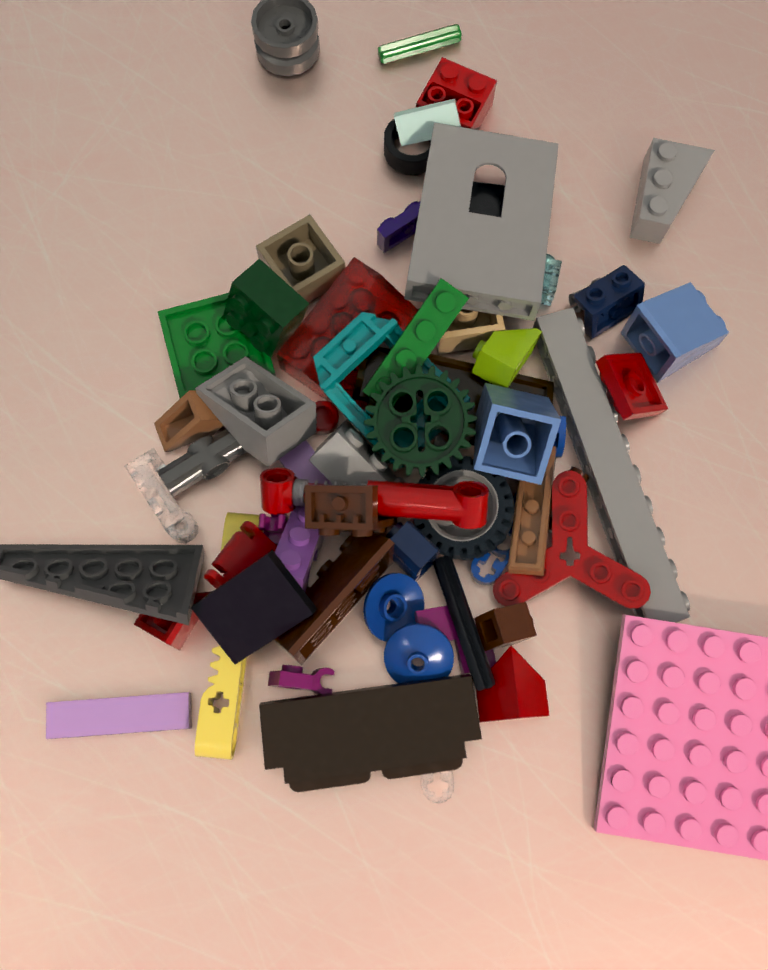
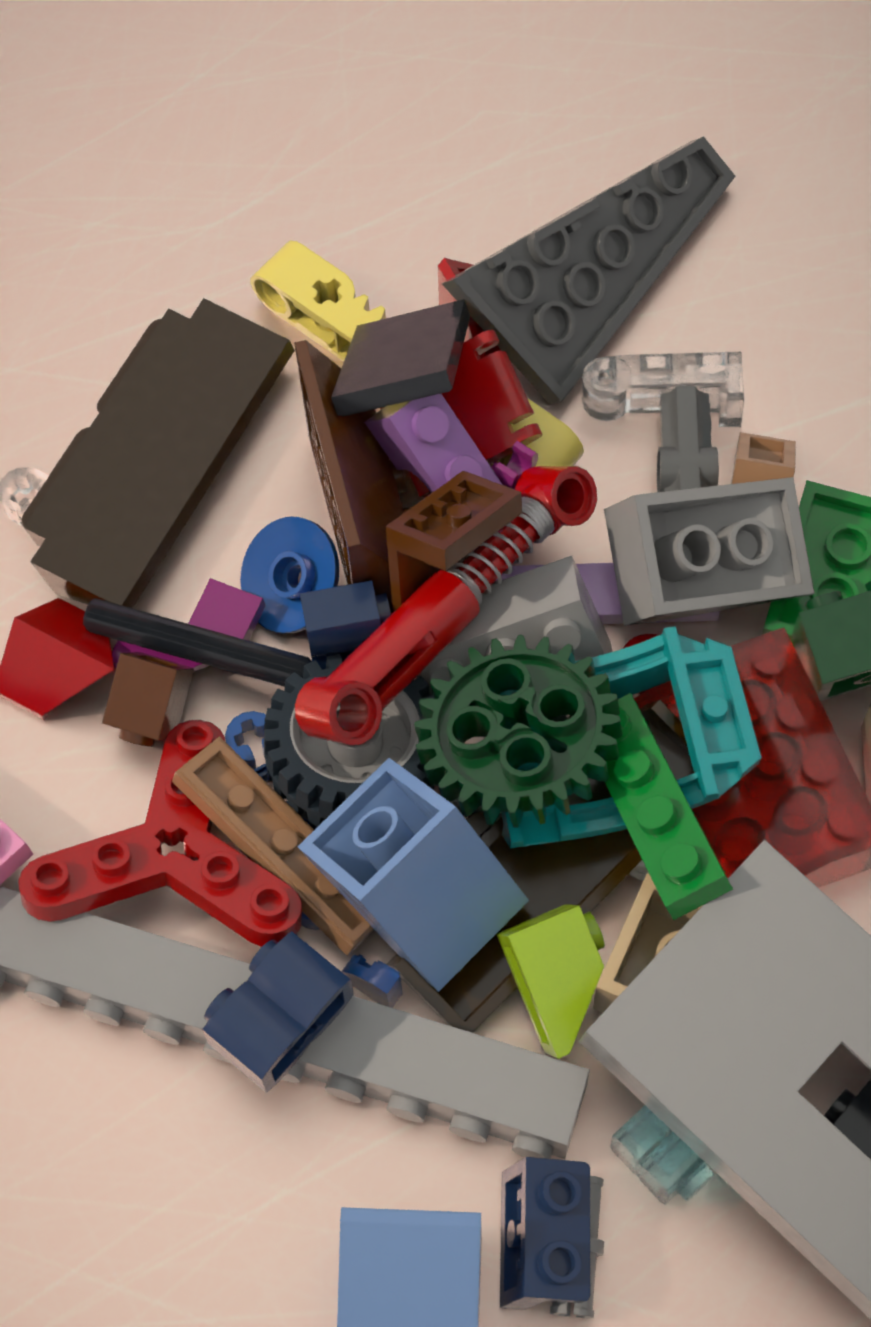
camera: 130 degrees right, 10 degrees down
lavender tile [46,692,192,739] -> none
magenta plate [268,665,335,695] -> none
blue dish [384,623,454,683] -> none
red plate [595,353,668,420] -> none
none -> dark blue brick [202,931,354,1093]

